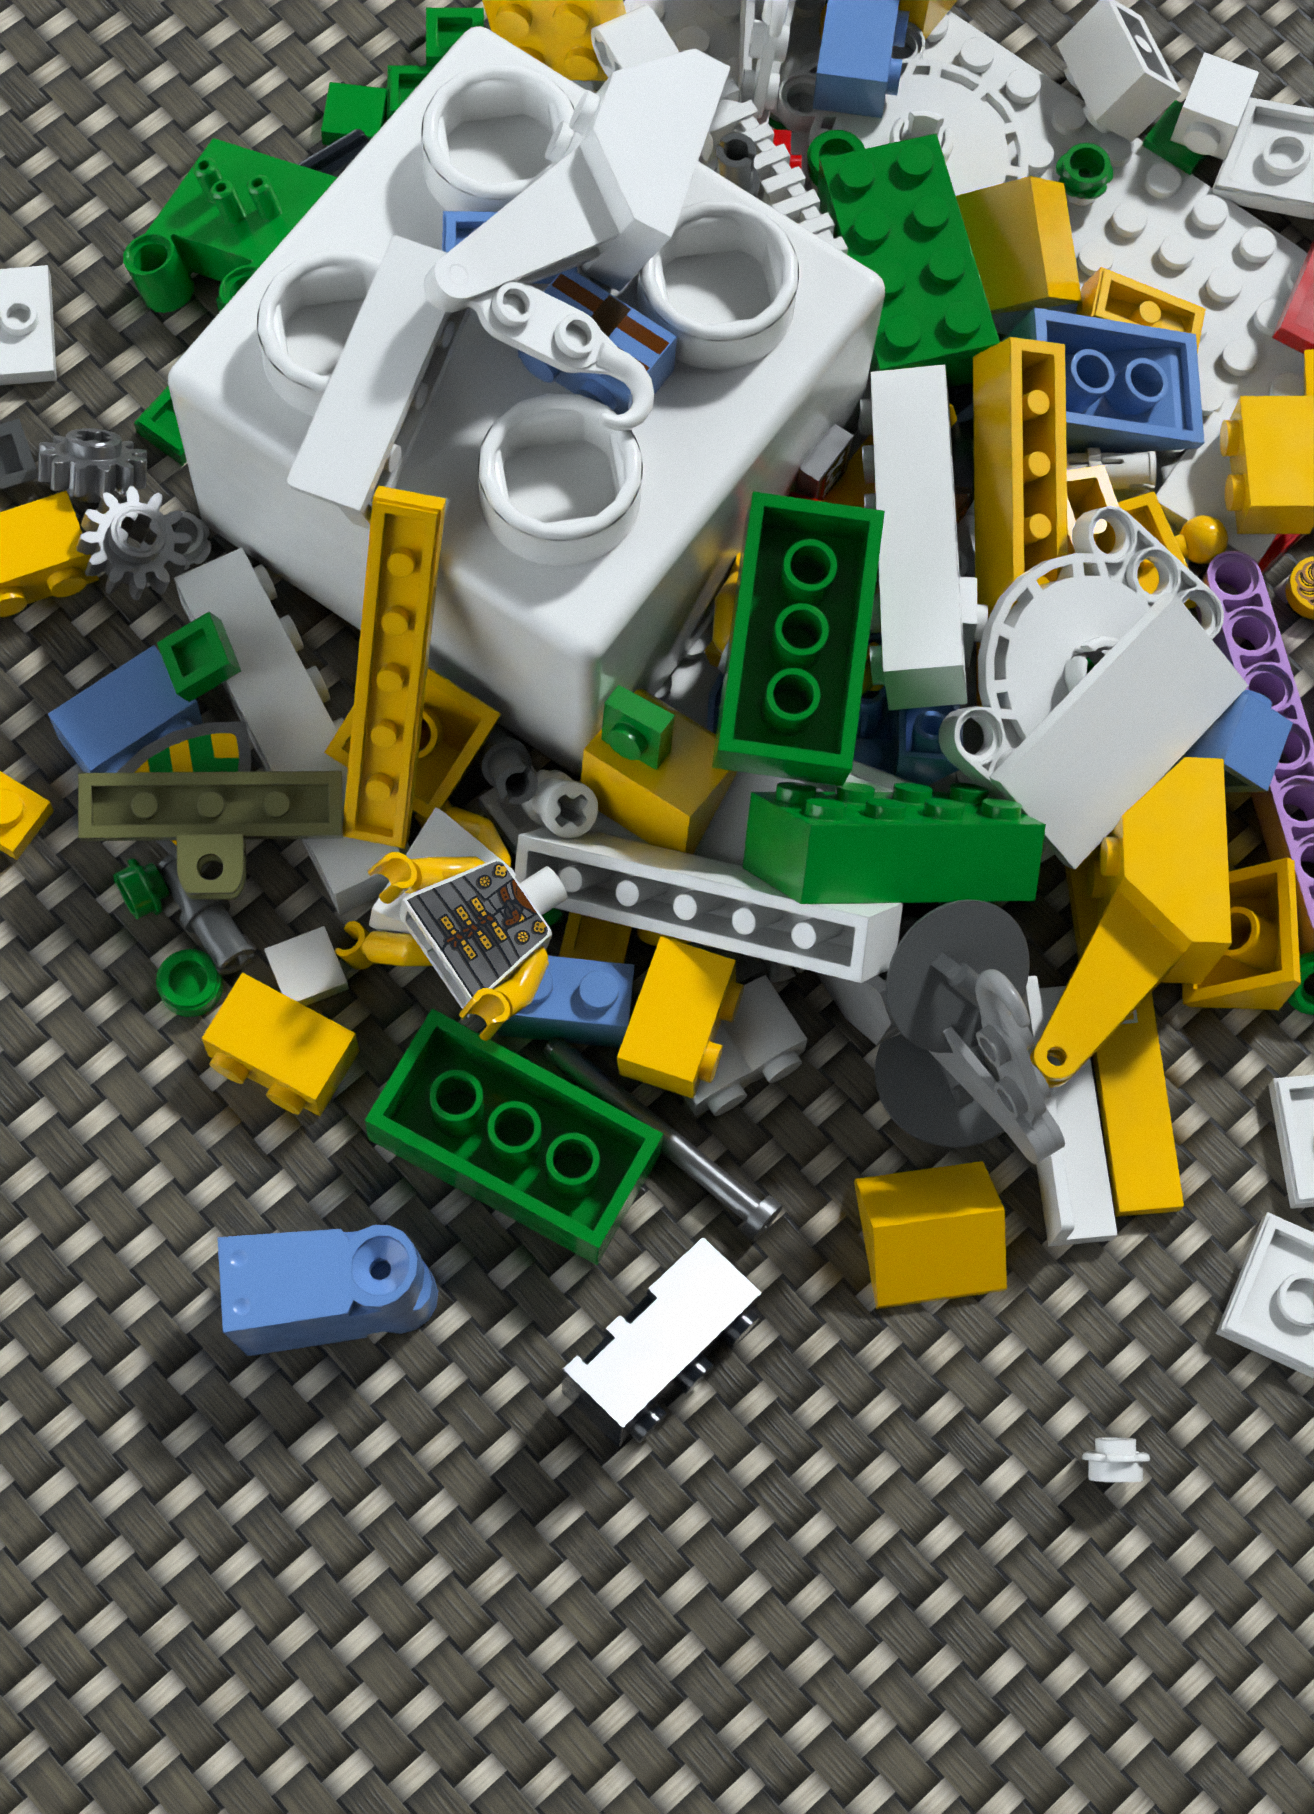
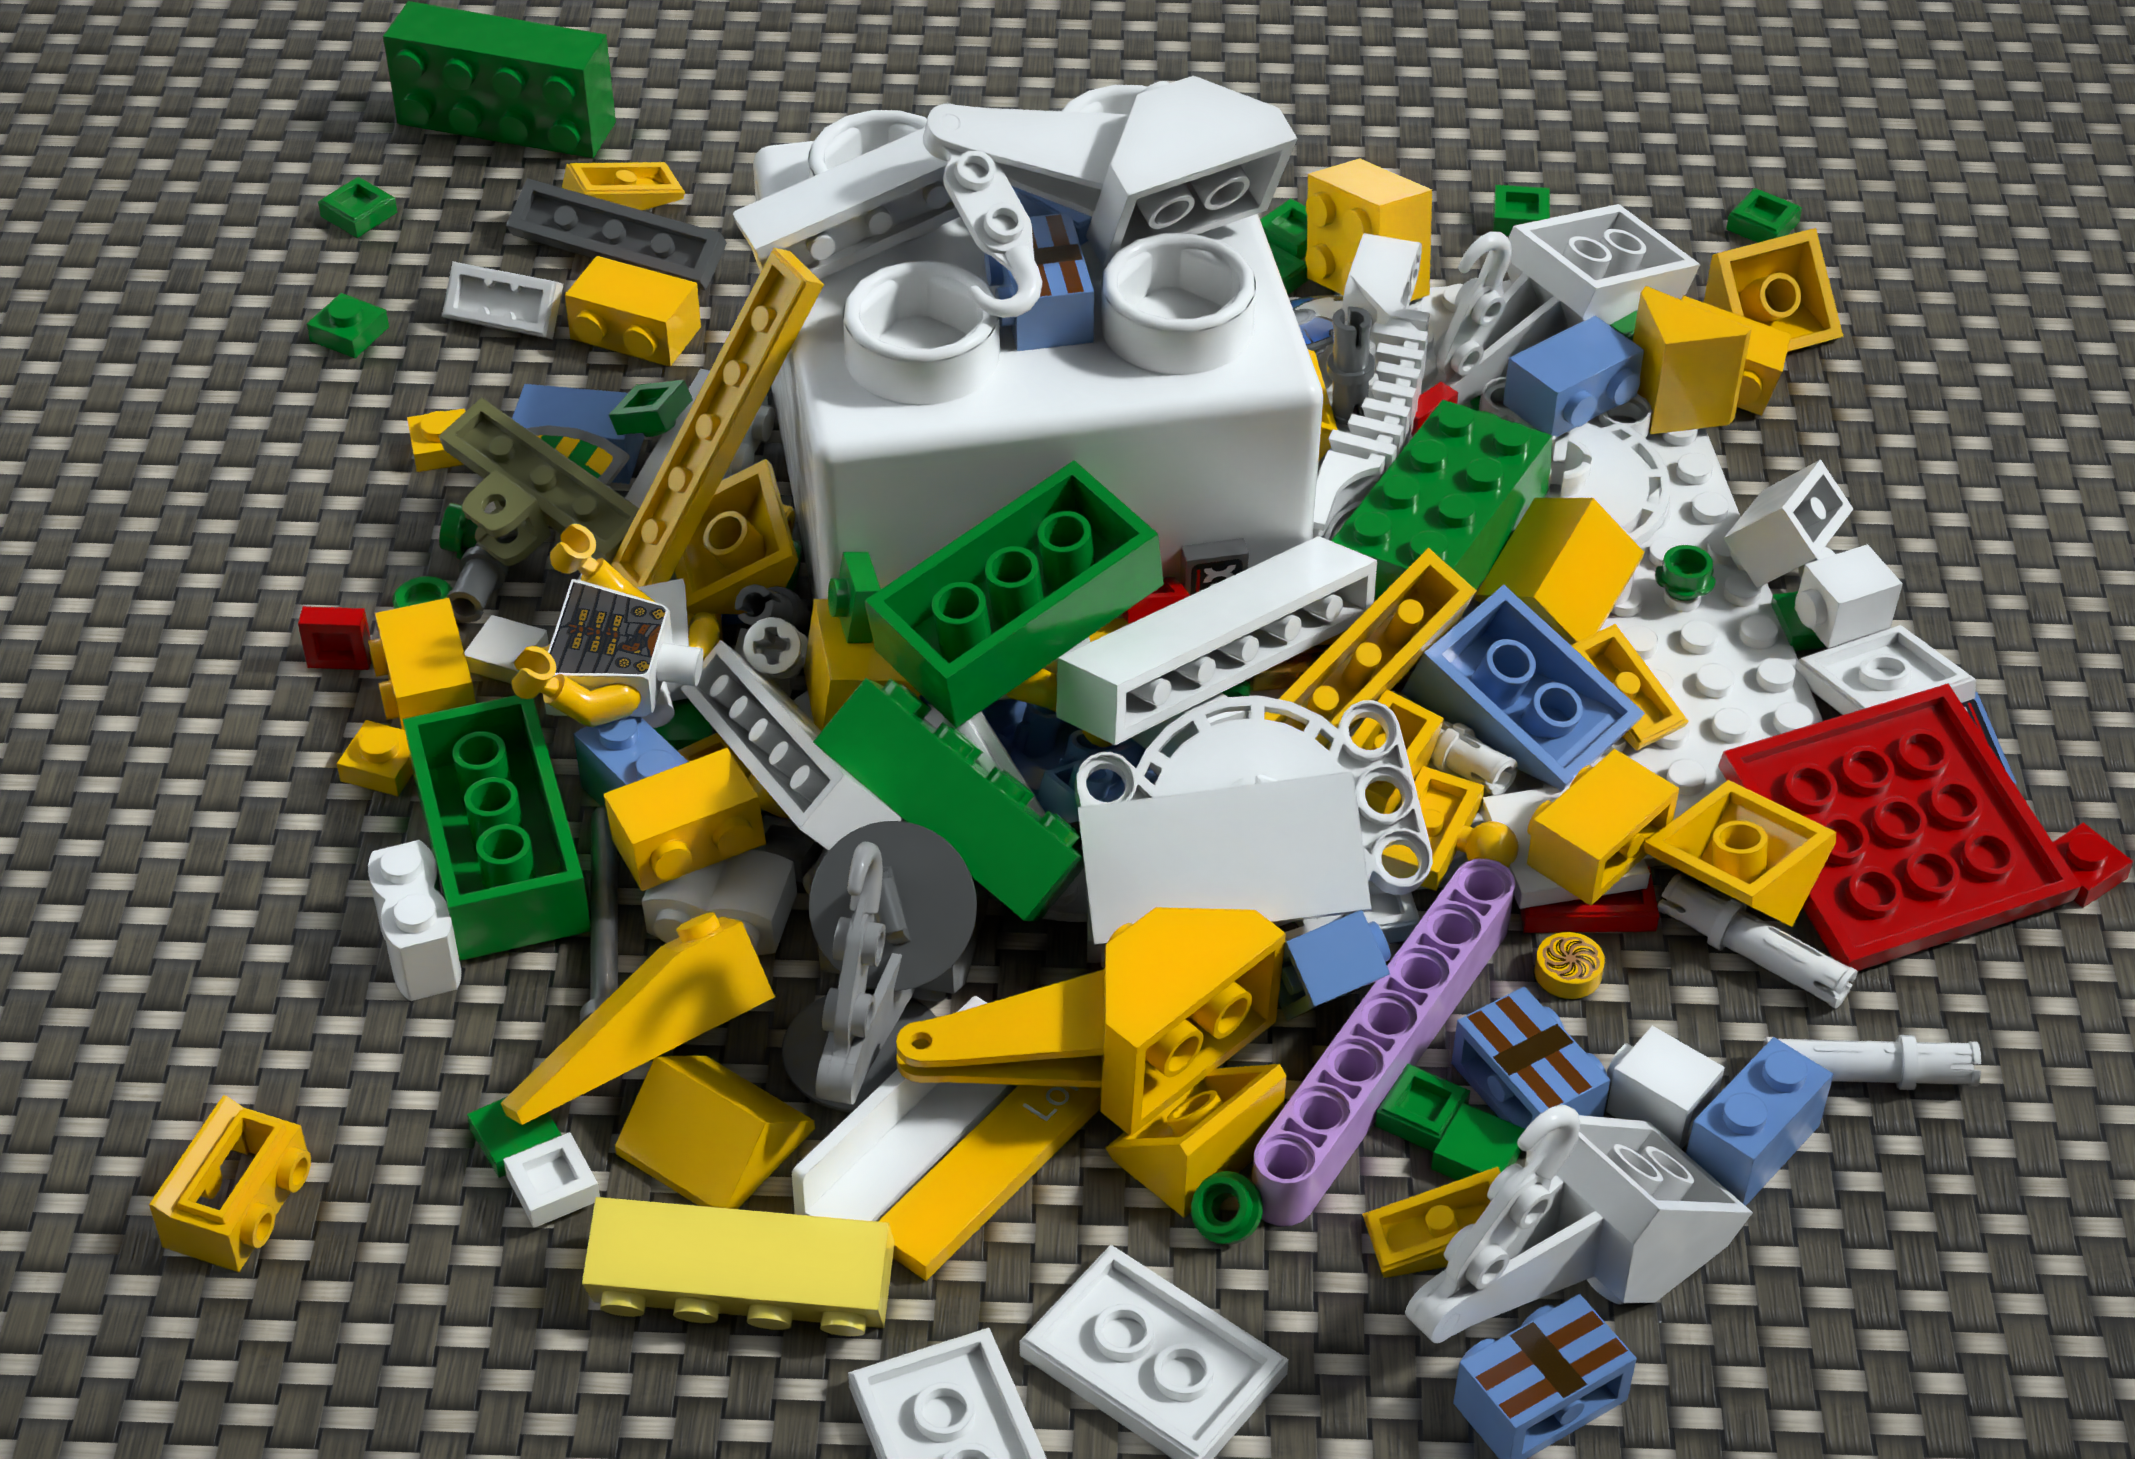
camera: 50 degrees right, 25 degrees down
flat silver gear [38,428,147,503] -> none
flat silver gear [76,486,192,600] -> none
medium blue piece [217,1225,438,1356] -> none
wedge [562,1238,761,1448] -> none
white plate [1082,1437,1150,1482] -> none
none -> yellow window [149,1095,311,1272]
none -> red plate [298,606,372,670]
none -> yellow plate [337,720,413,796]
none -> white brick [368,840,461,1001]
none -> green tile [467,1097,562,1178]
none -> yellow wedge [501,912,775,1125]
none -> white plate [503,1132,600,1228]
none -> light yellow brick [582,1197,895,1336]

